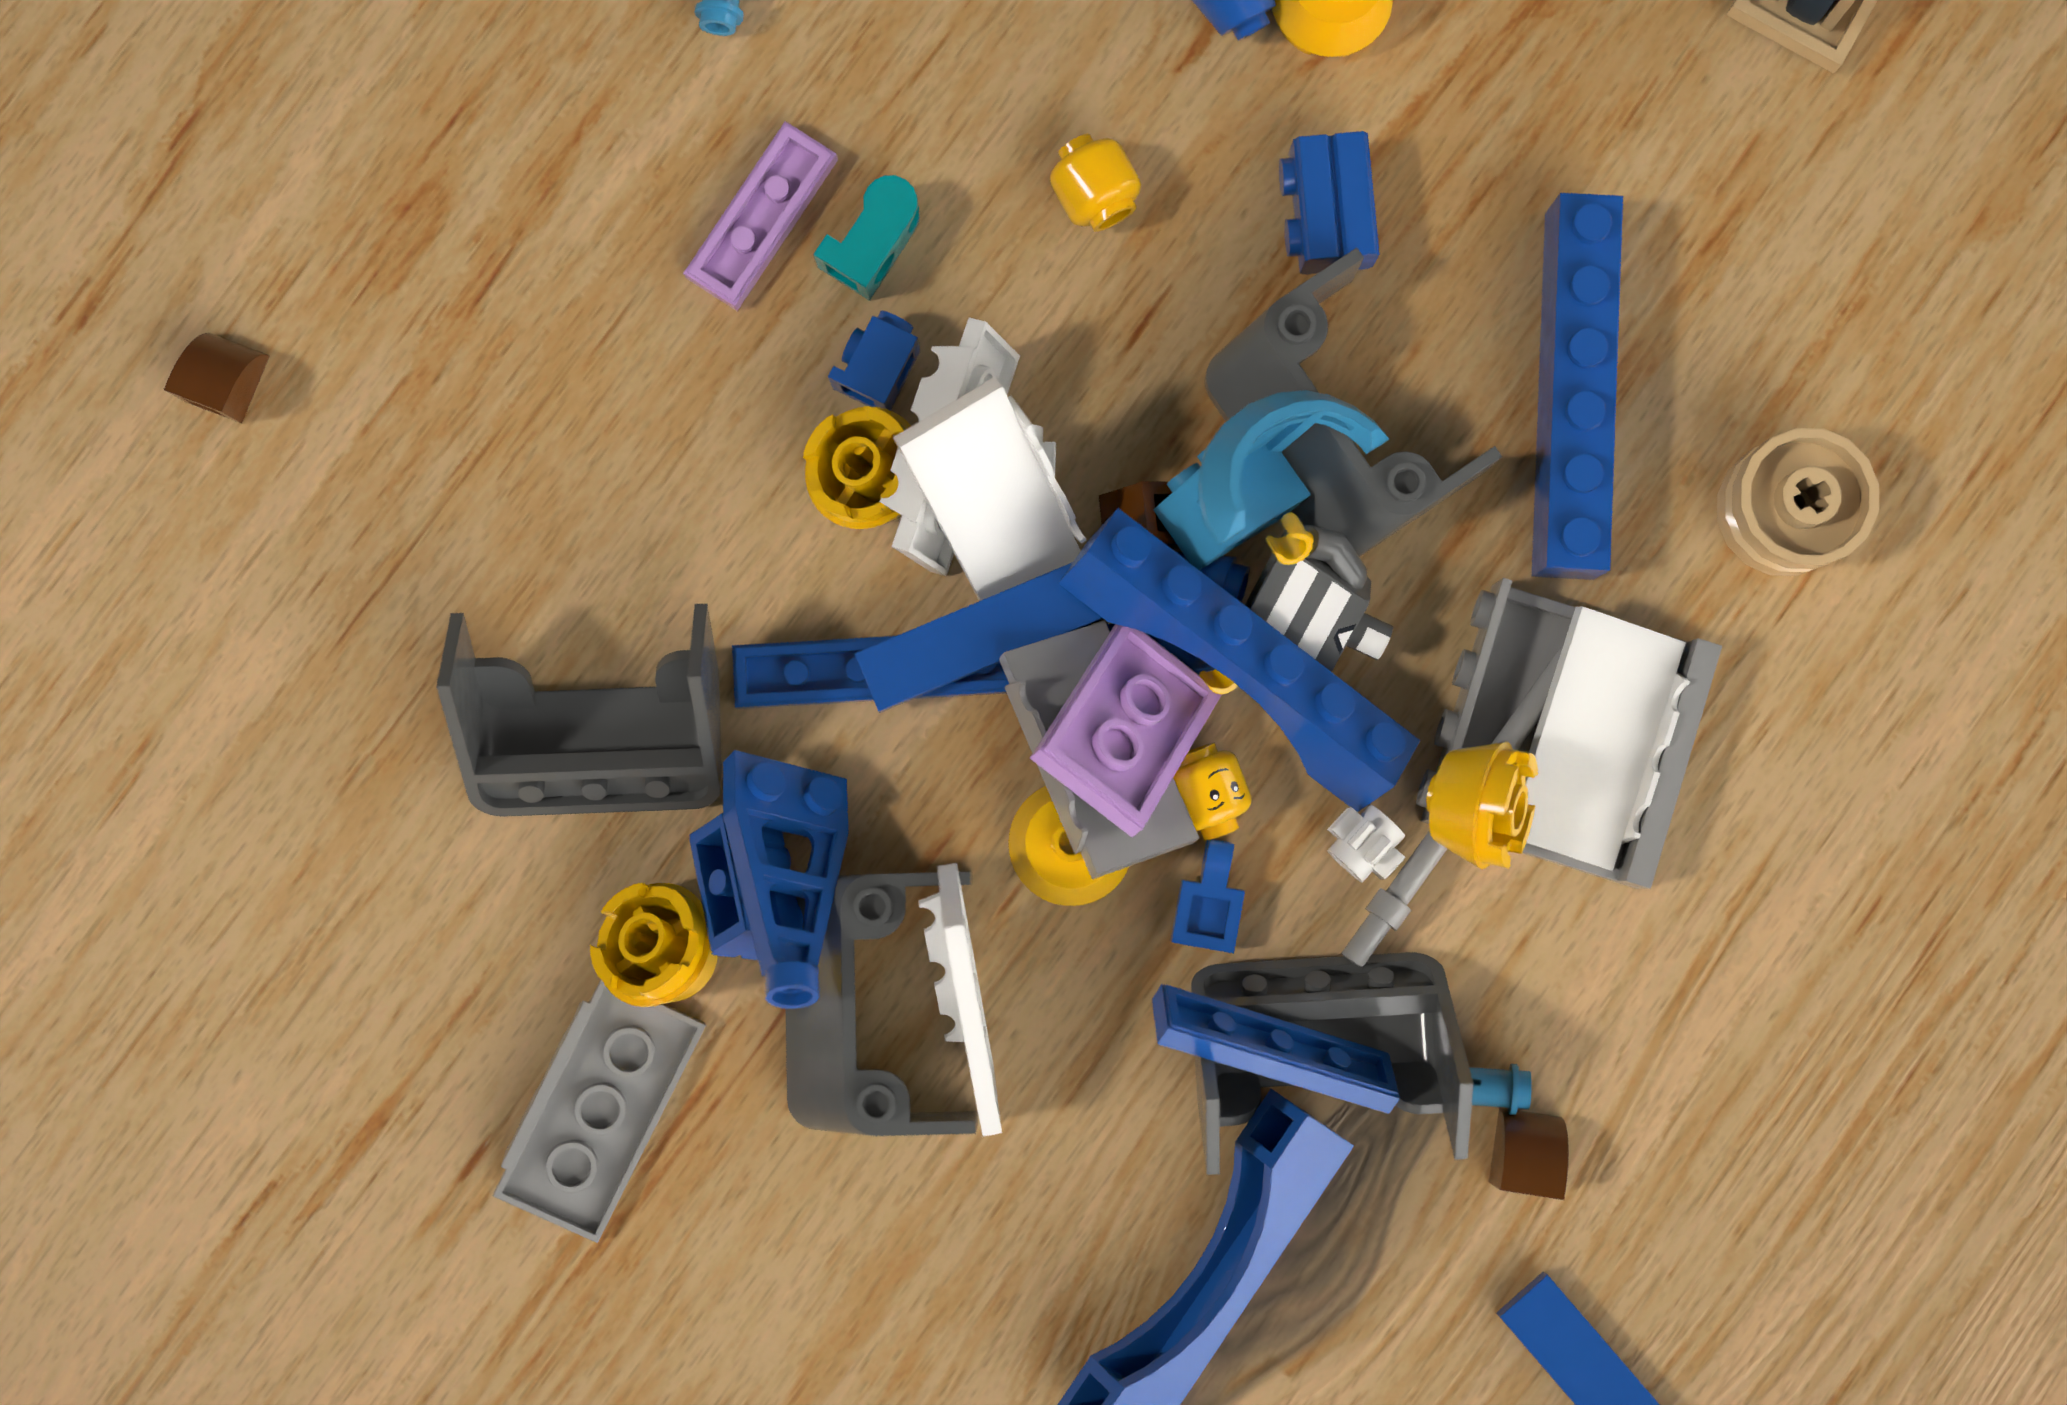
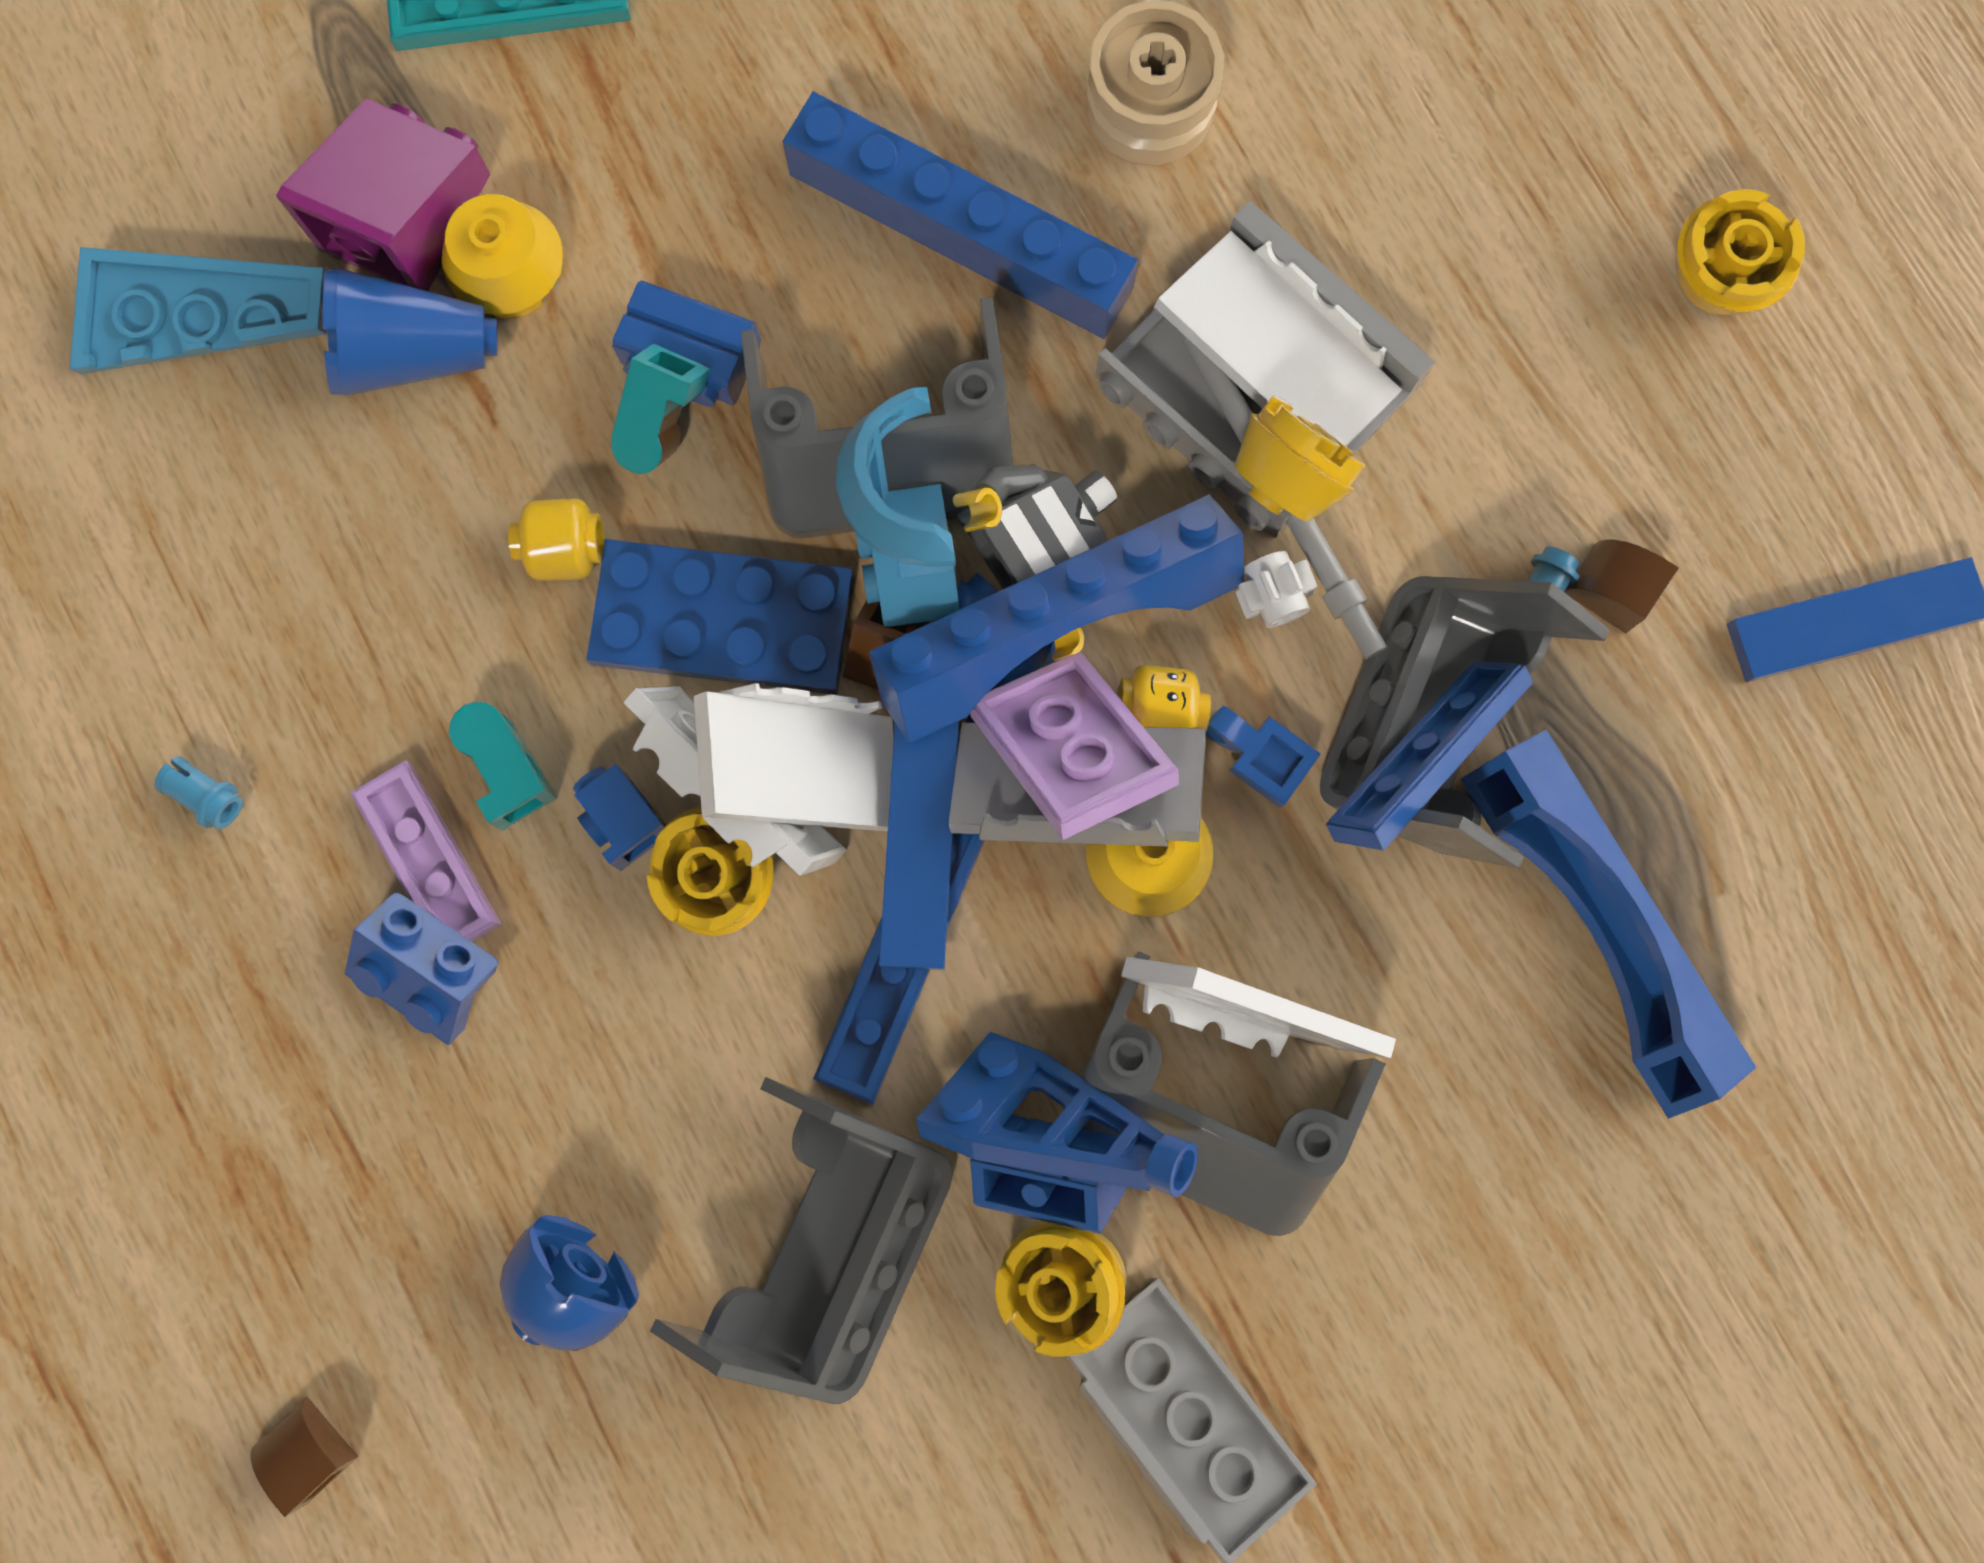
camera: 65 degrees left, 5 degrees down
none -> blue bracket [344,893,498,1046]
none -> blue cylinder [500,1215,639,1351]
none -> blue plate [586,539,854,695]
none -> teal leg [611,344,710,474]
none -> yellow cone [1677,189,1805,315]

